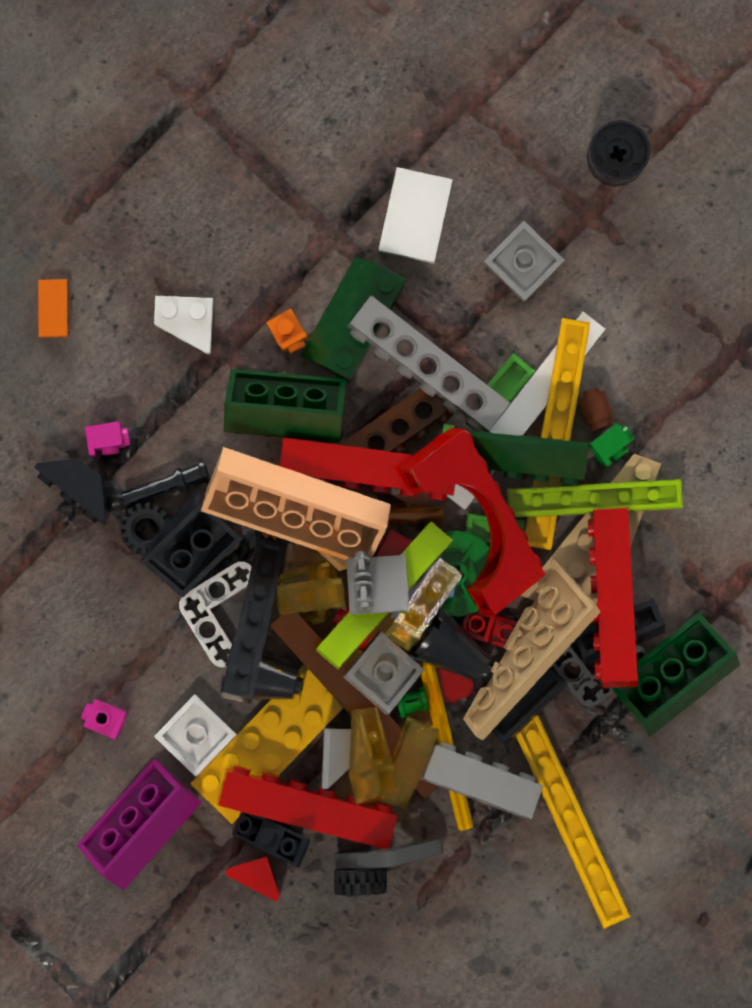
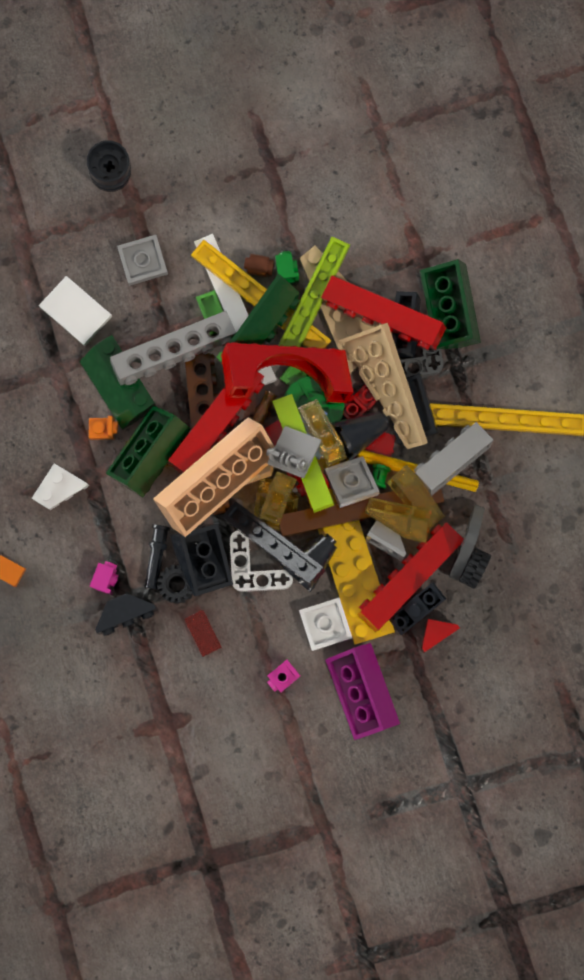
camera: 55 degrees left, 5 degrees down
none -> clear red tile [184,610,222,657]

